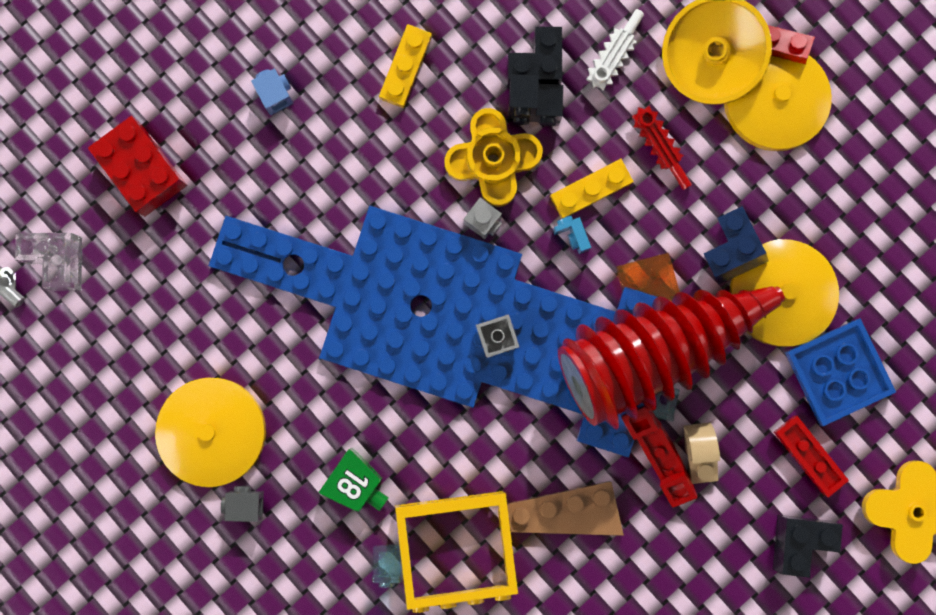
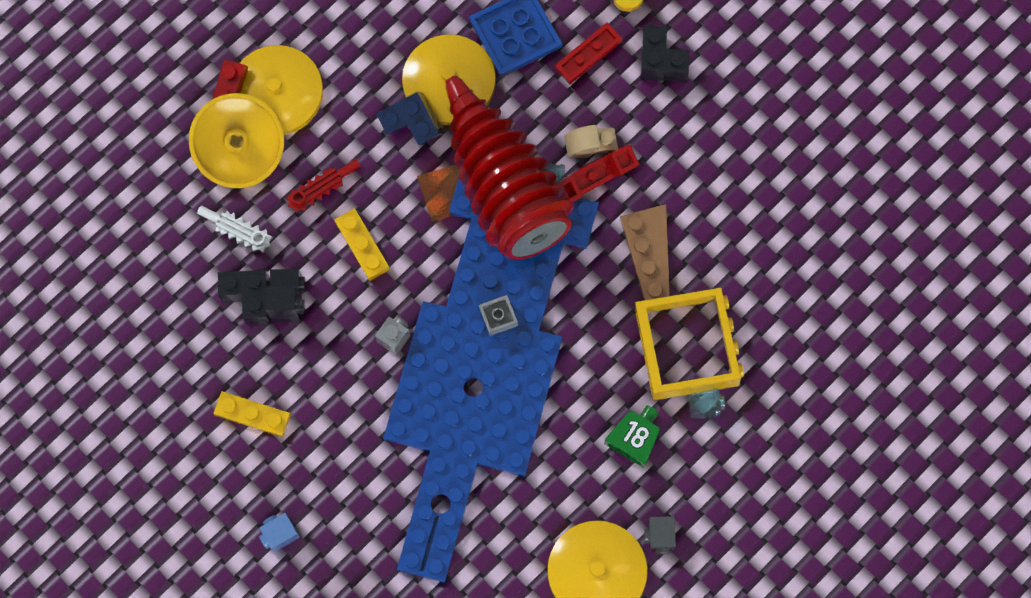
camera: 85 degrees left, 10 degrees down
yellow plant [444,108,543,207] -> none
dark azure bracket [553,216,591,254] -> none

